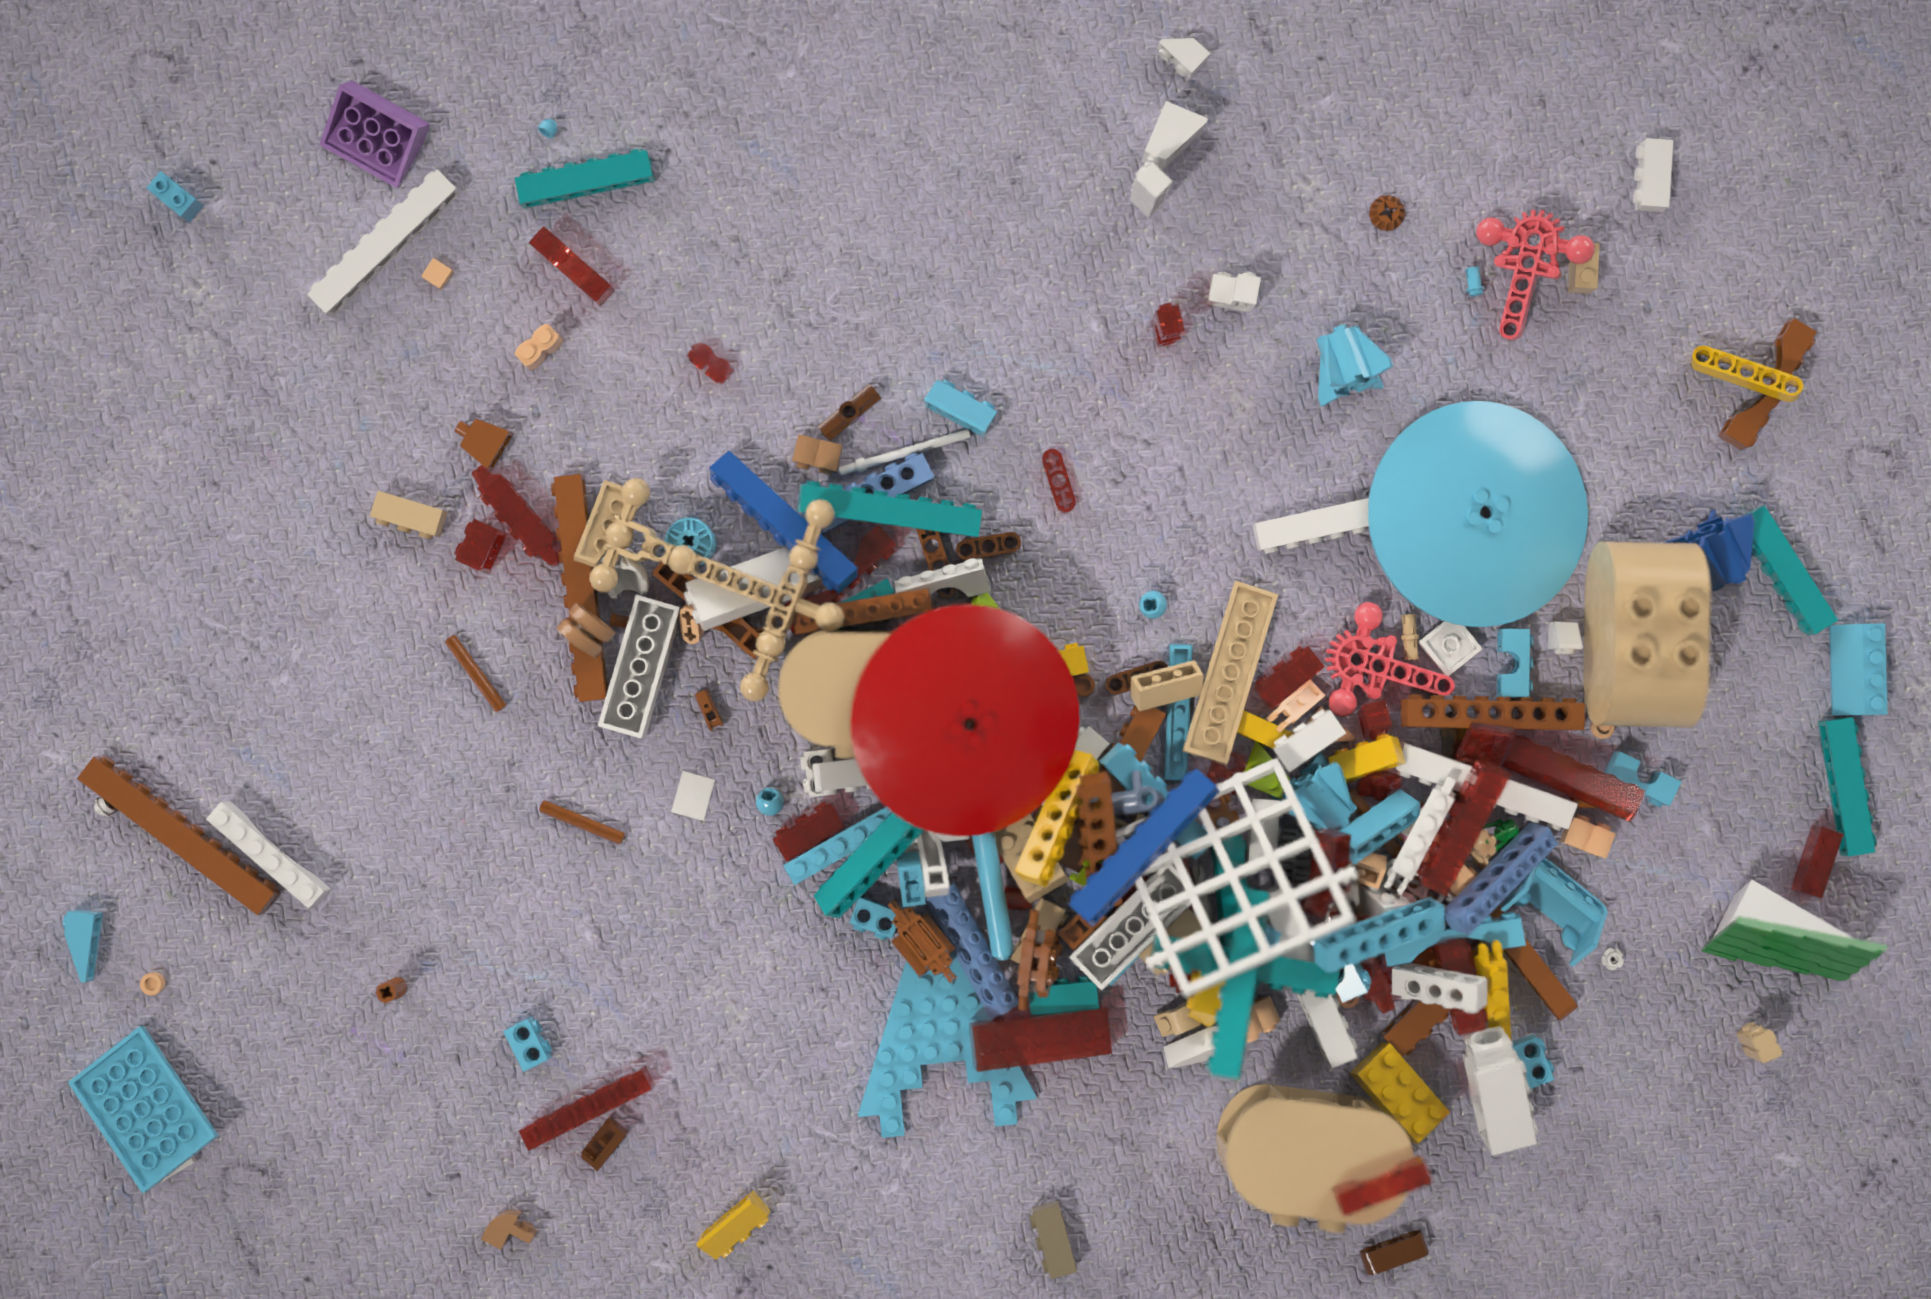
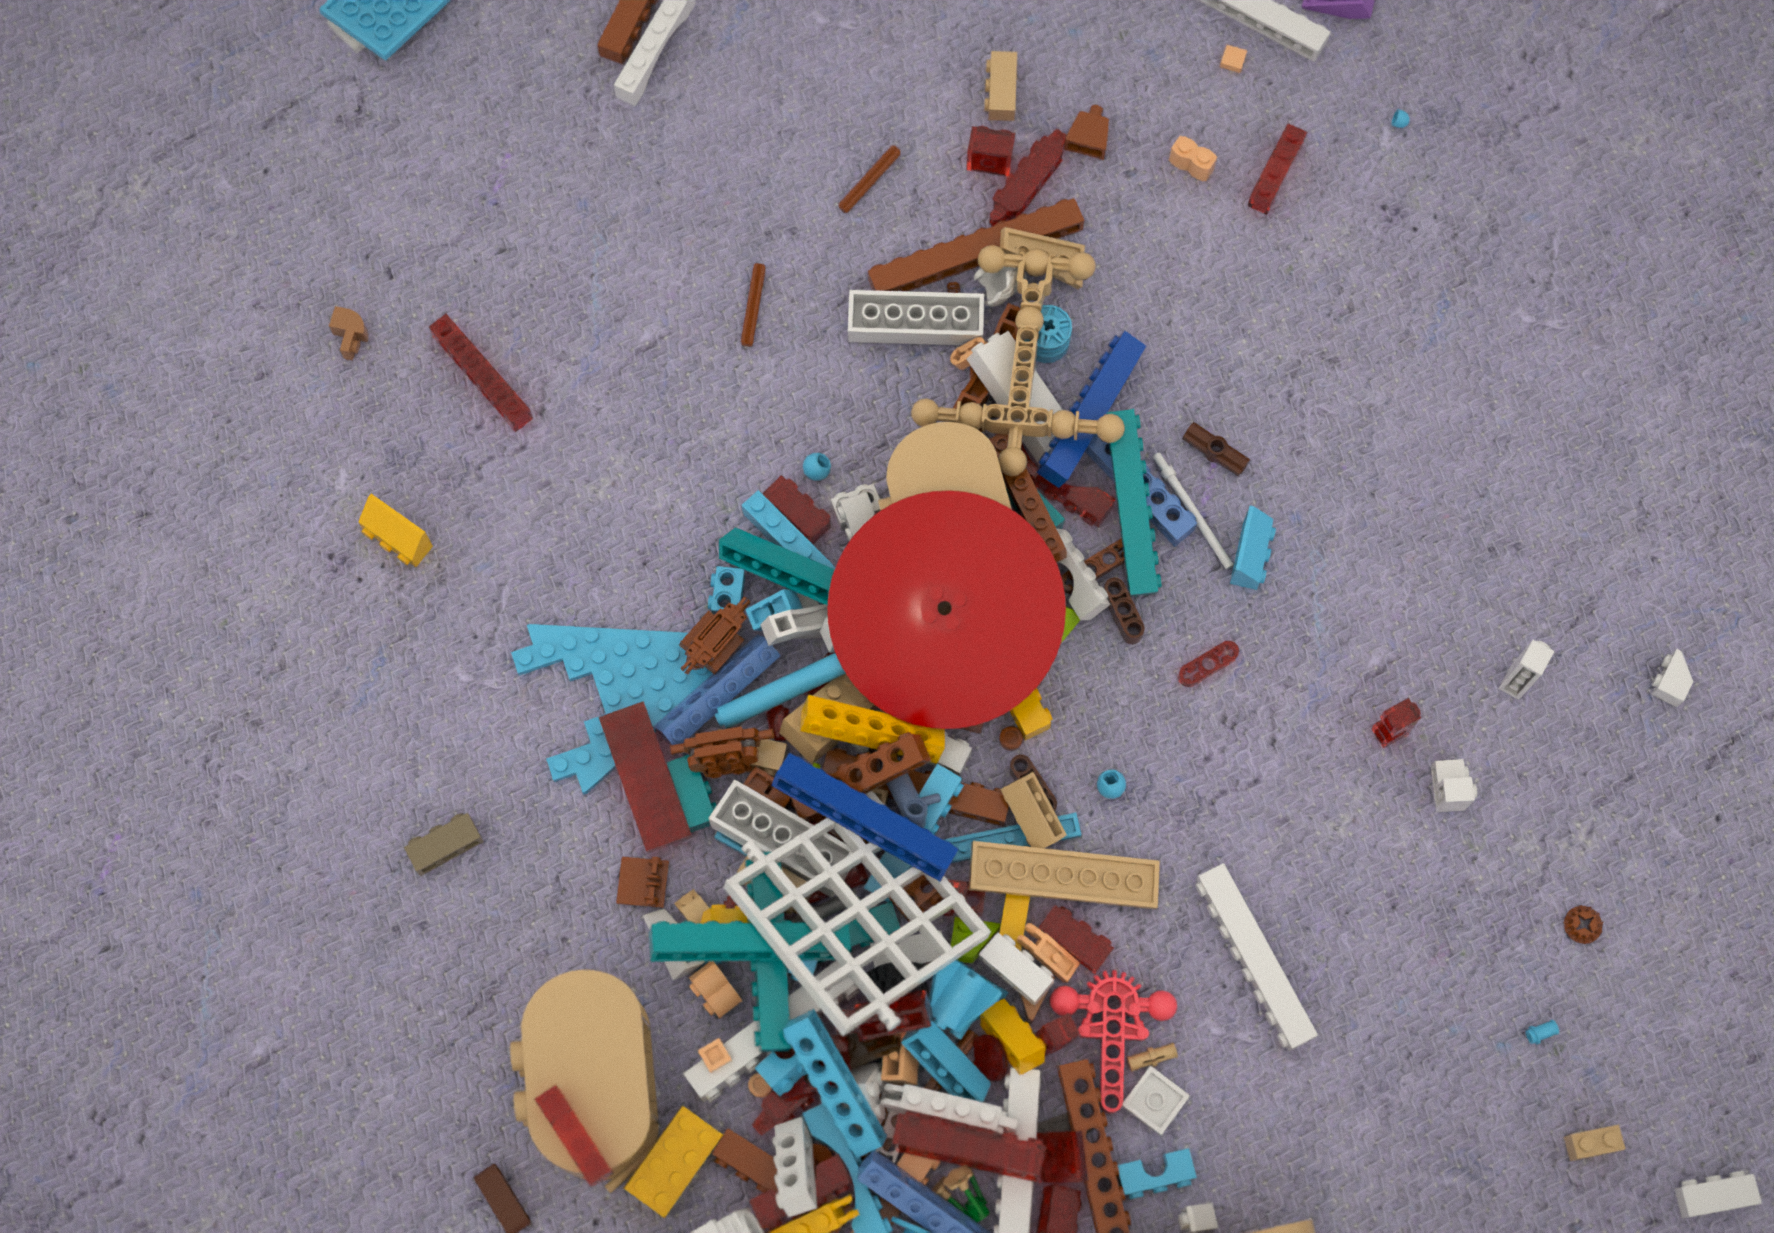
camera: 75 degrees right, 15 degrees down
dark orange axle [376,977,408,1003] -> none
medium azure brick [503,1016,552,1072] -> none
teal brick [514,148,655,209] -> none
medium nougat wheel [556,603,616,658] -> none
reddish brown hinge [580,1116,629,1172] -> none
white sticker [671,771,715,821] -> none
clear red hinge [687,342,734,385] -> none
dark orange bar [694,689,724,731] -> none
medium nougat brick [792,435,843,476] -> none
white slope [1142,101,1208,171] -> none
medium azure brick [1316,324,1393,406] -> none
medium azure dish [1368,401,1588,627] -> none
coral piece [1476,209,1595,341] -> none
none -> dark orange hinge [616,857,669,908]
none -> light nougat tile [698,1038,732,1073]

